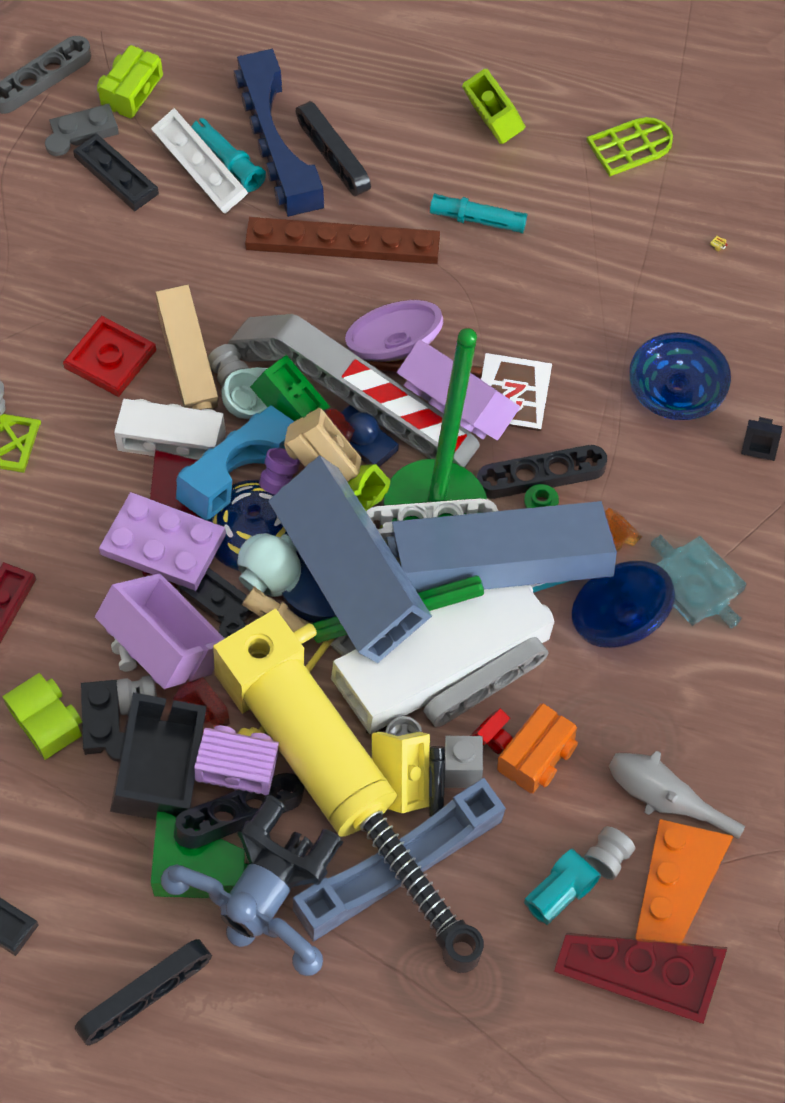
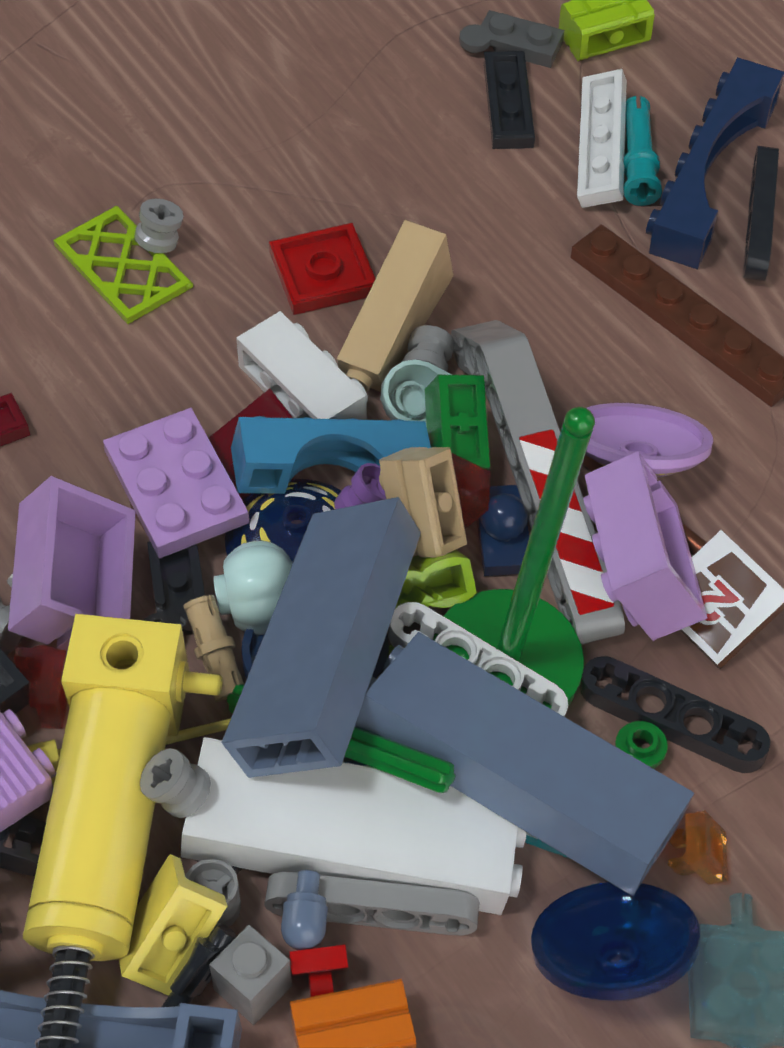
camera: 40 degrees right, 5 degrees down
none -> light grey wheel [140,748,211,818]
none -> sand blue cylinder [281,870,328,950]

